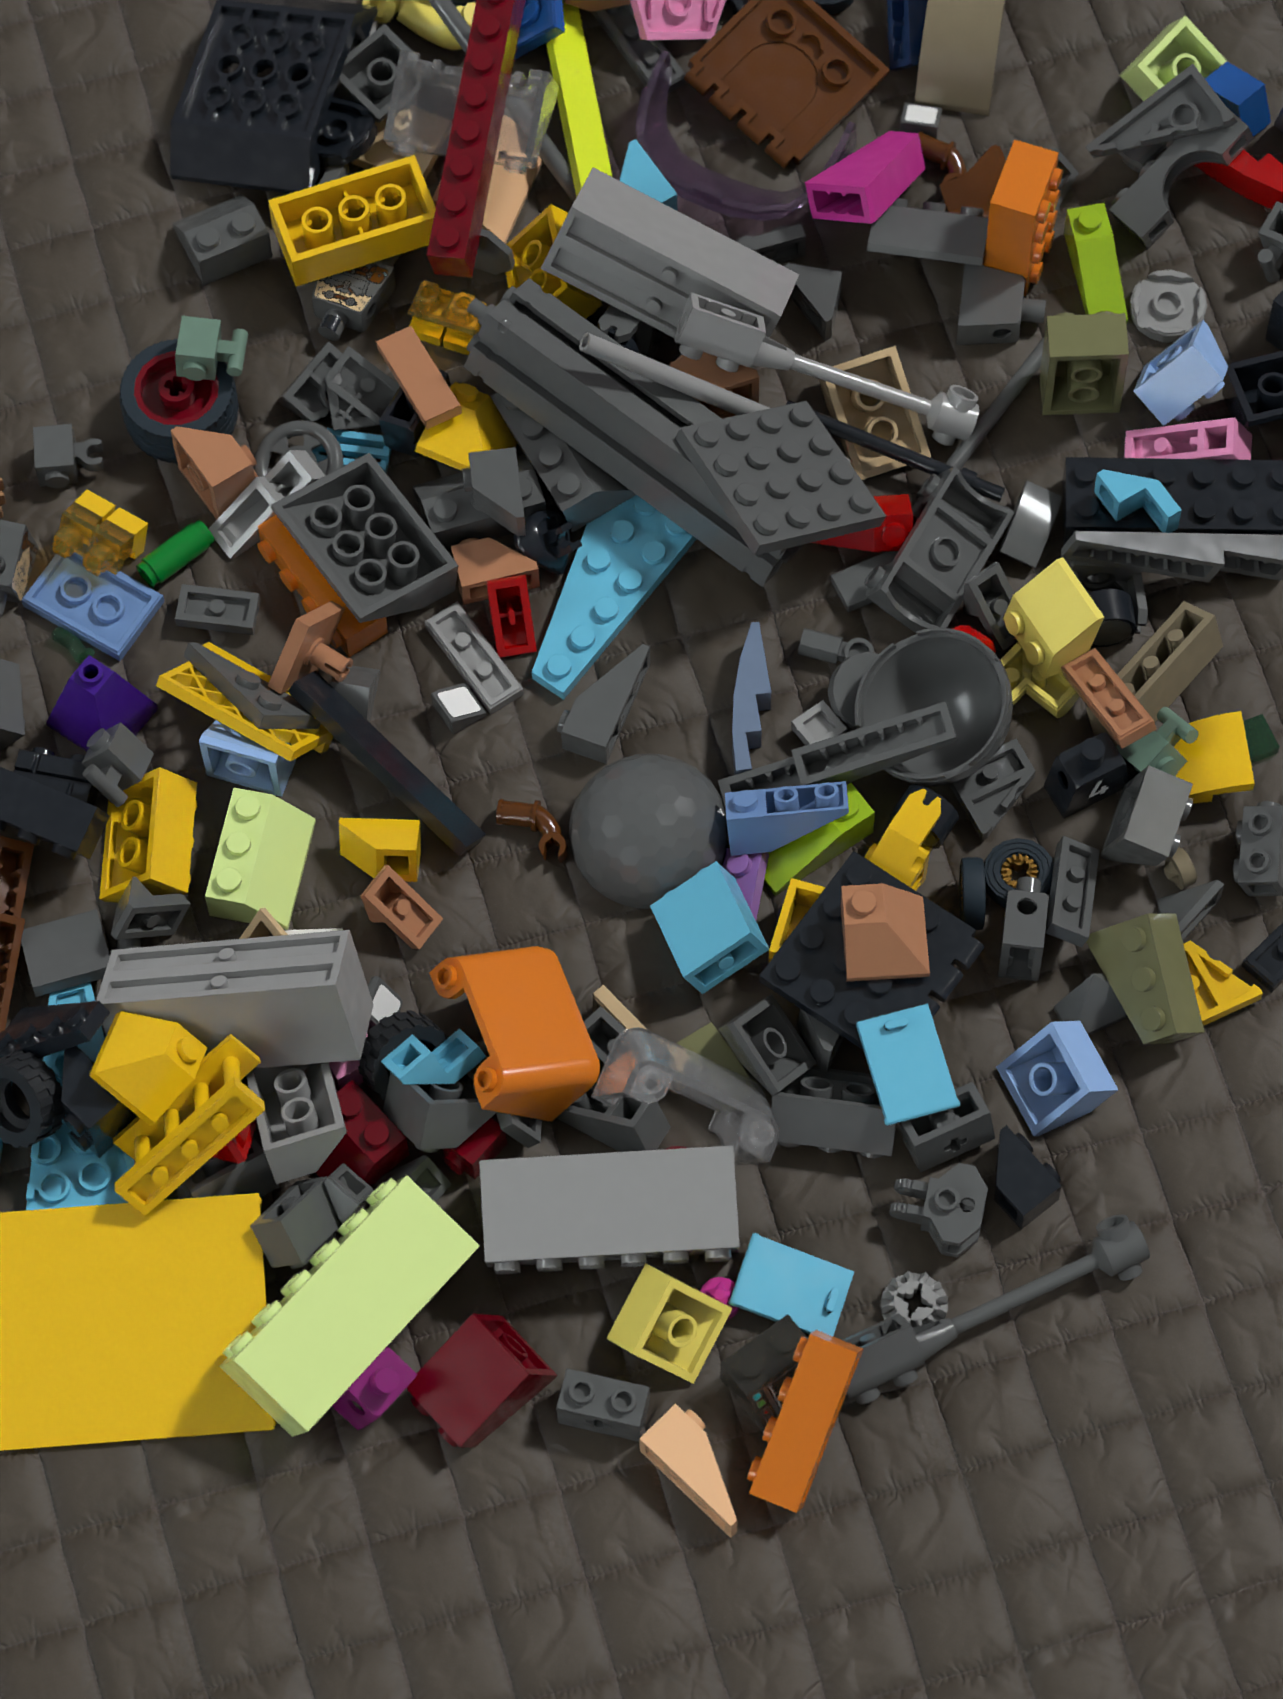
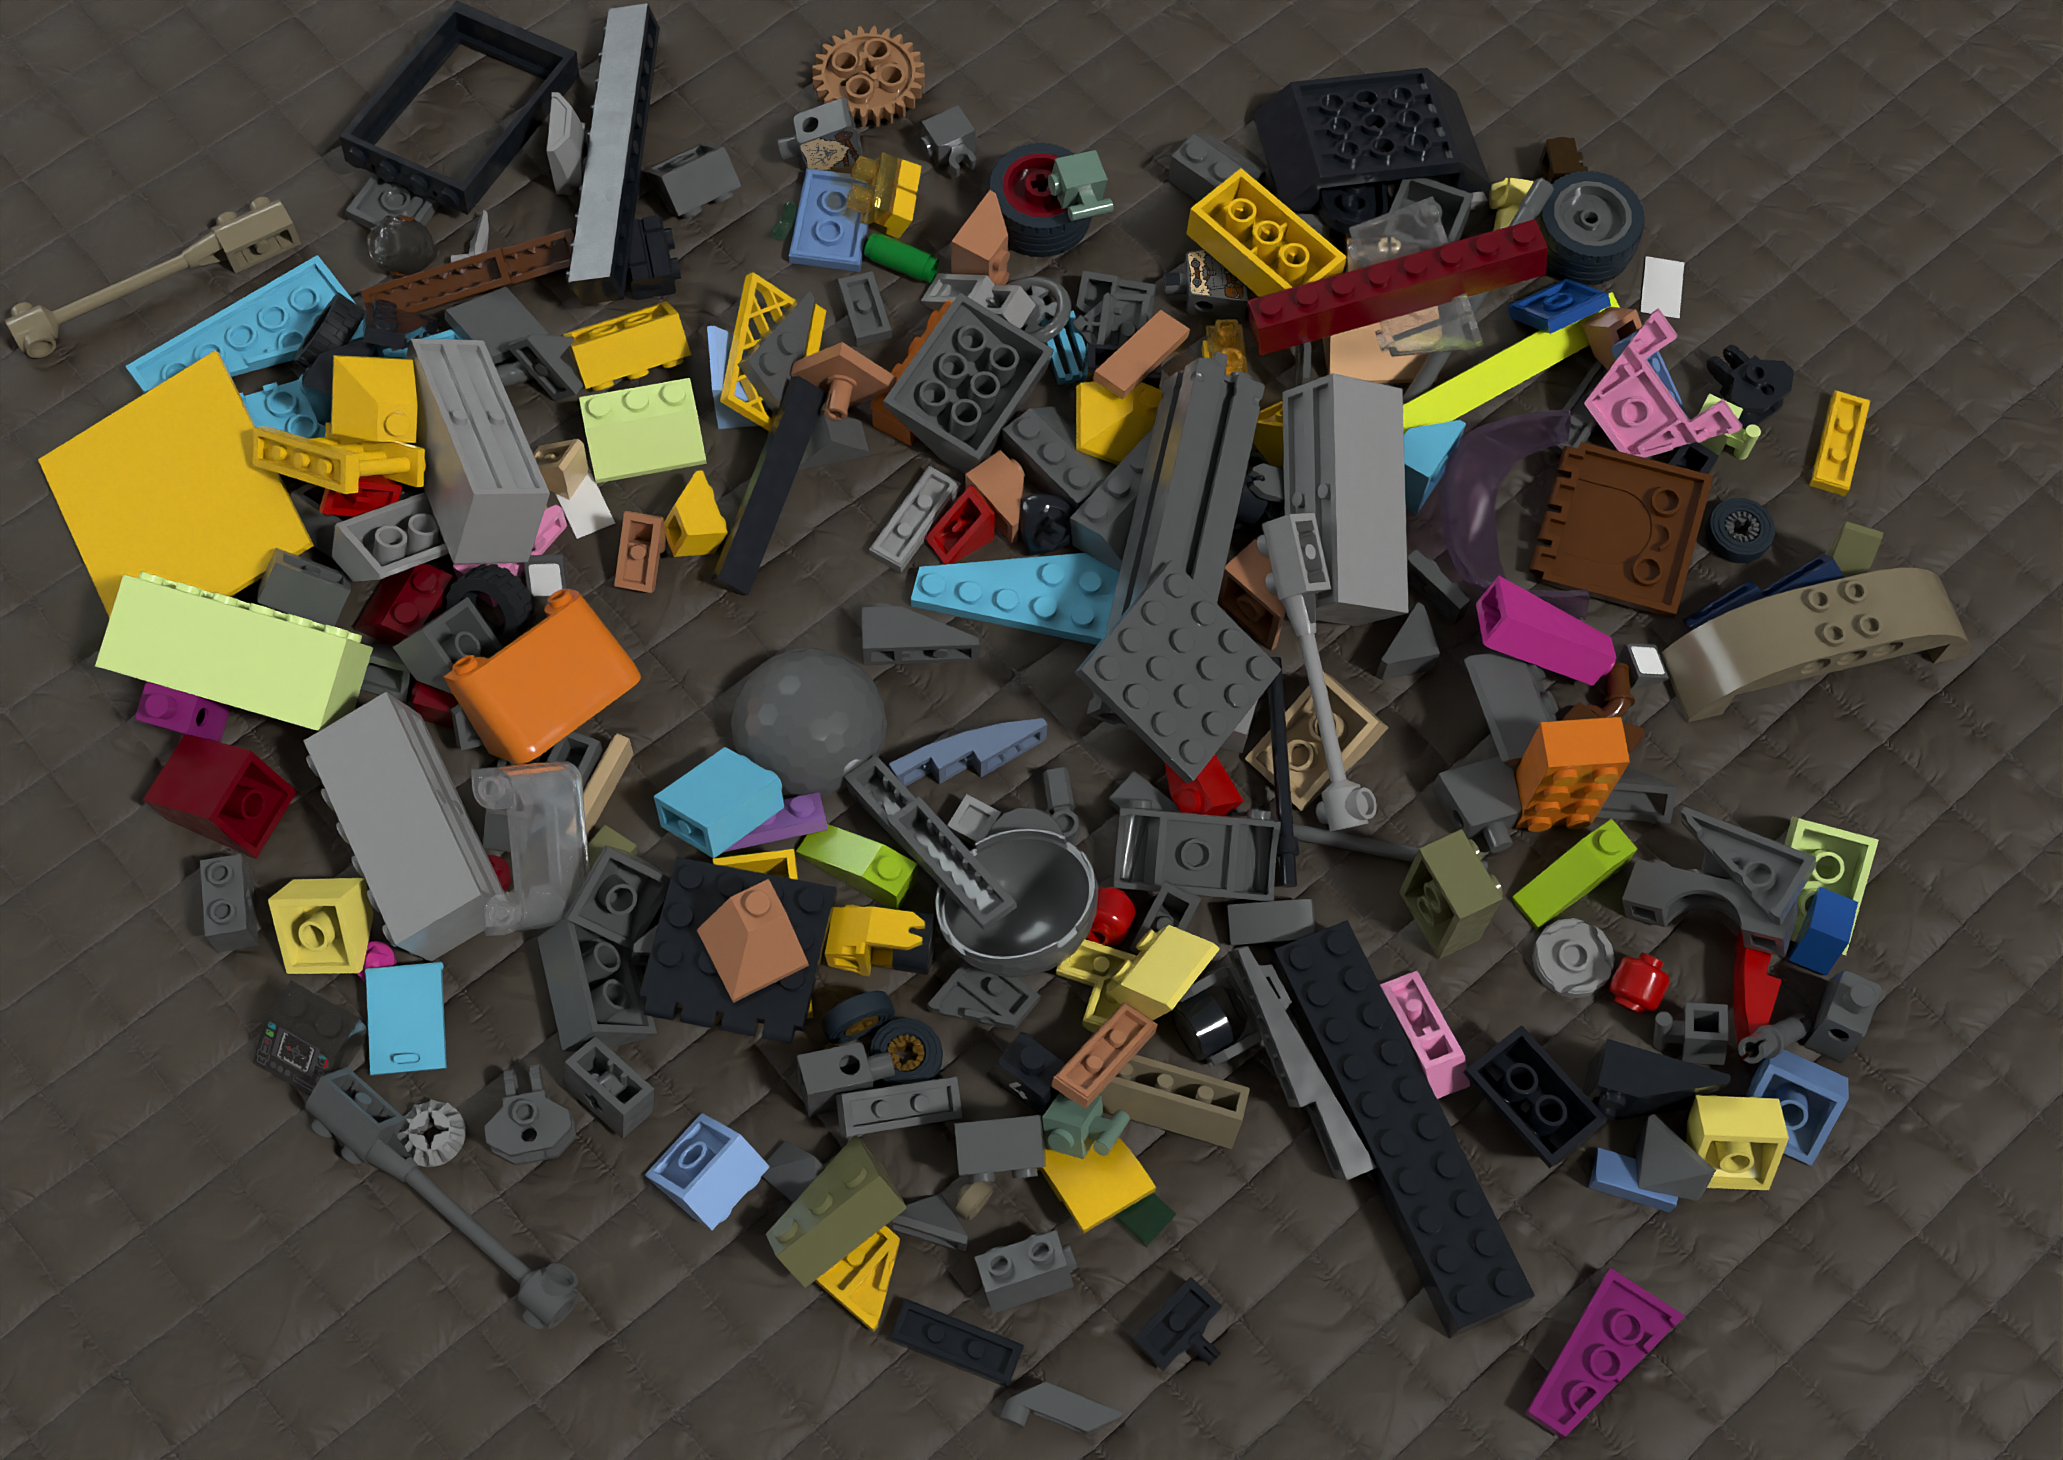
camera: 60 degrees right, 0 degrees up
dark purple slope [46,655,158,752] -> none
dark grey brick [82,722,154,807] -> none
dark grey slope [324,1164,374,1224] -> none
medium azure slope [381,1028,486,1085] -> none
slope [431,683,487,735] -> none
dark grey slope [462,447,526,536] -> none
reddish brown piece [496,799,568,863] -> none
light grey piece [579,332,770,415] -> none
light nougat slope [639,1403,737,1538] -> none
medium blue slope [725,781,849,856] -> none
orange brick [747,1330,864,1513] -> none
medium azure container [856,1004,960,1126] -> none
black slope [994,1125,1062,1230] -> none
medium azure slope [1094,469,1181,533] -> none
light blue slope [1134,320,1228,426] -> none
none -> red head [1609,952,1670,1016]

